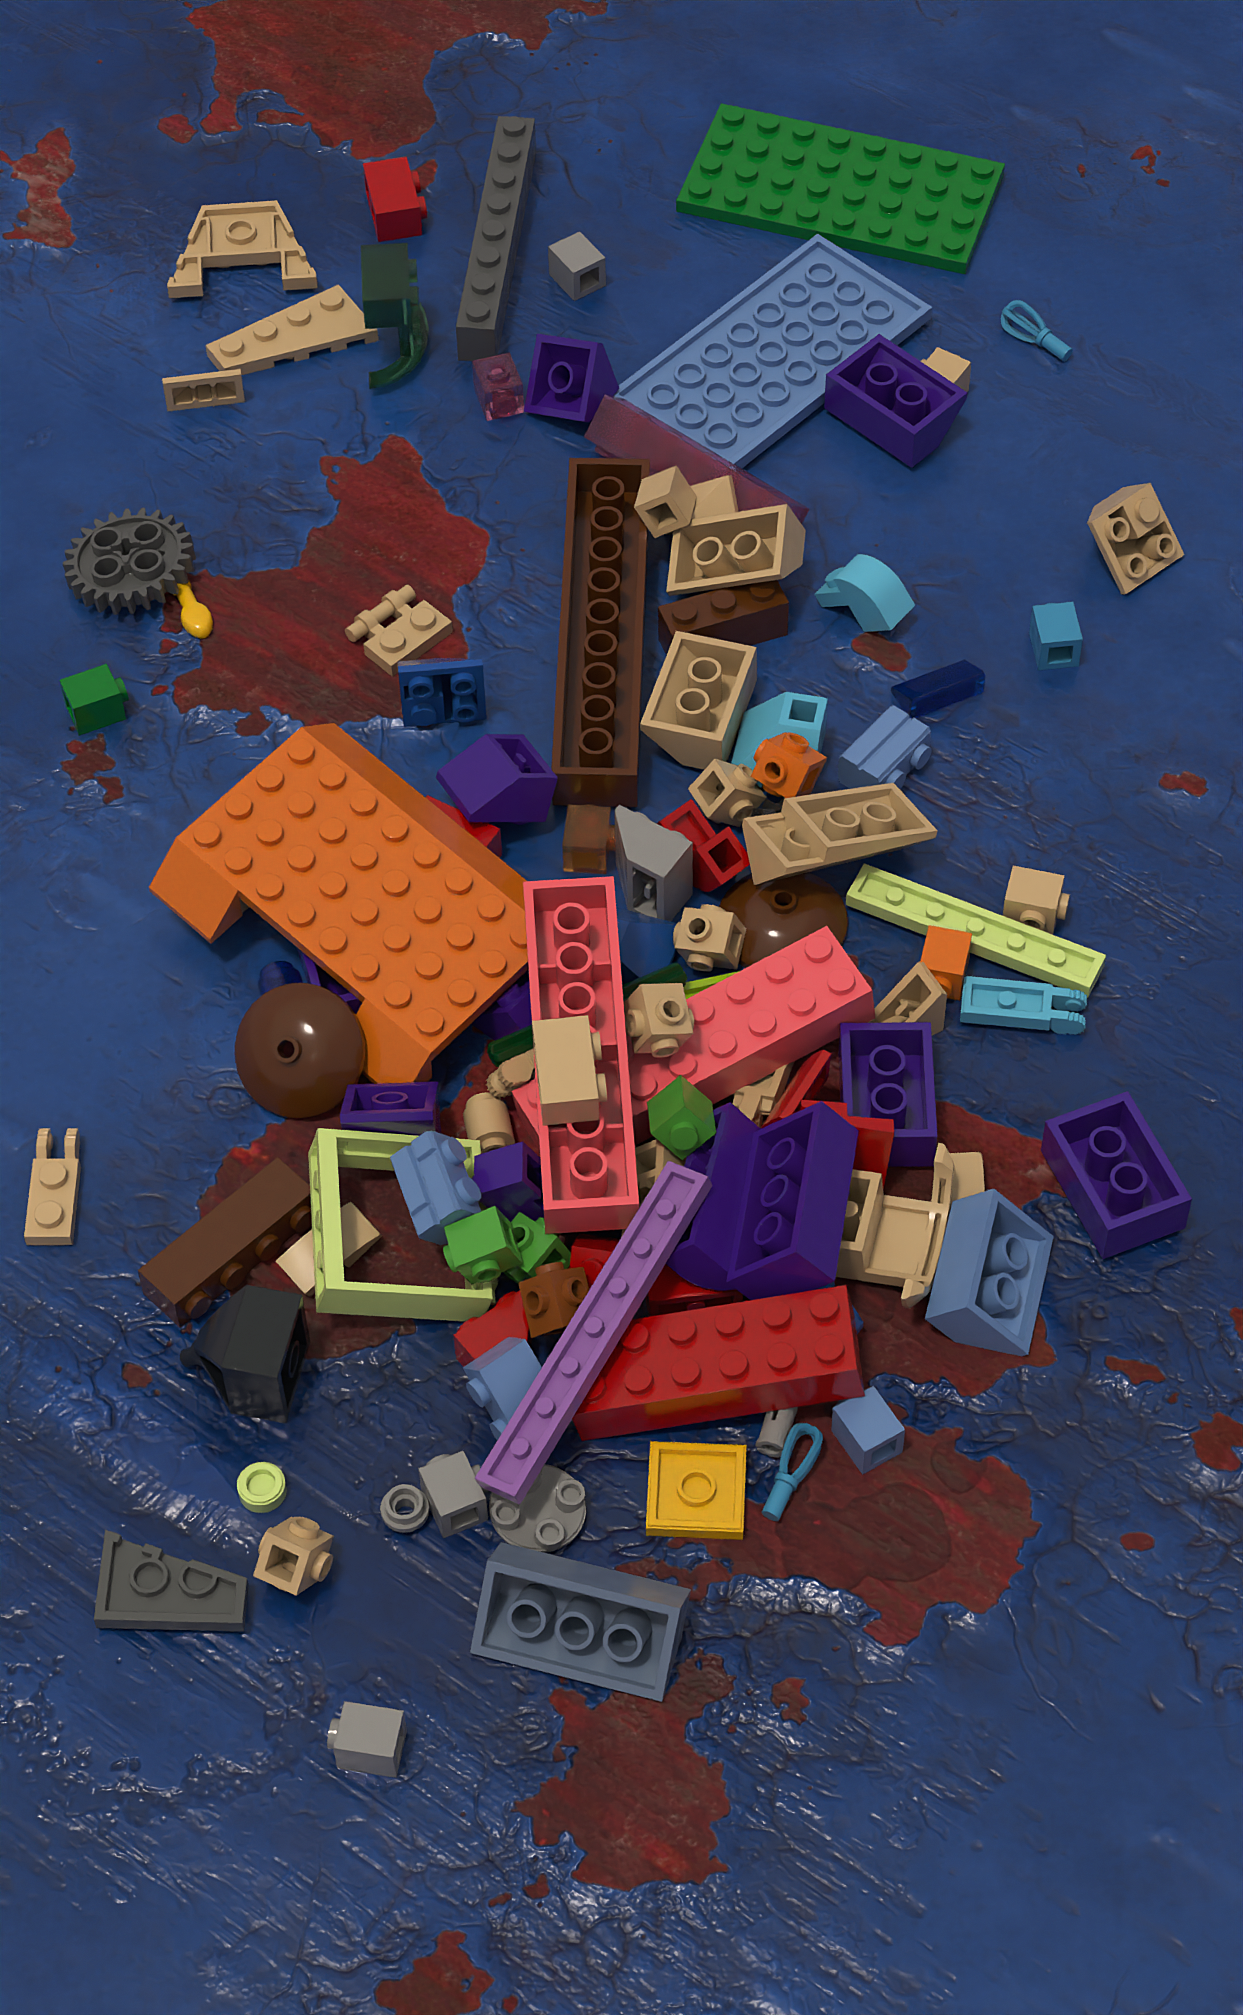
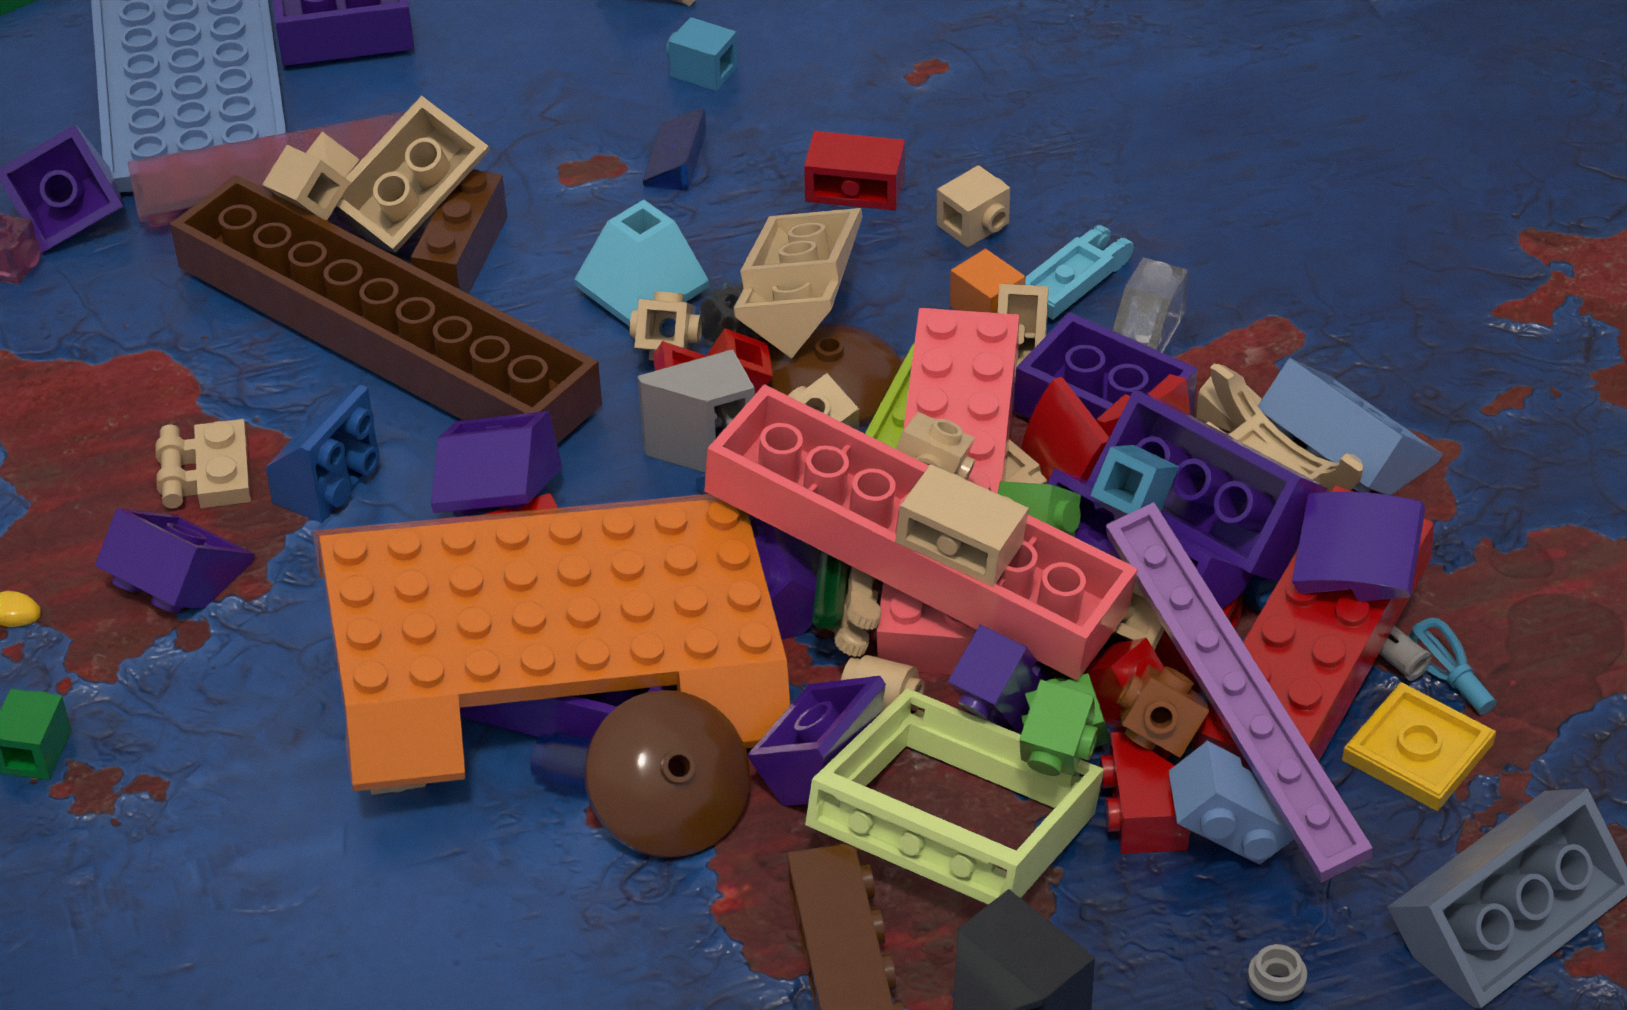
camera: 55 degrees left, 10 degrees down
tan slope [276,1202,382,1297] -> none
medium blue brick [390,1130,481,1245] -> none
light grey brick [418,1451,489,1539] -> none
light grey dish [489,1464,586,1553] -> none
clear orange brick [562,804,615,874] -> none
tan slope [640,631,757,770] -> none
orange brick [751,732,827,798] -> none
medium azure brick [814,554,915,632] -> none
medium blue brick [831,1386,905,1475] -> none
medium blue brick [838,705,932,789] -> none
yellowish green plate [846,863,1106,998] -> none
dark purple brick [1041,1091,1192,1259] -> none
none -> dark purple slope [95,508,255,613]
none -> red brick [804,131,905,211]
none -> dark azure brick [1090,445,1179,514]
none -> clear slope [1112,257,1188,353]
none -> dark purple slope [1292,492,1425,602]

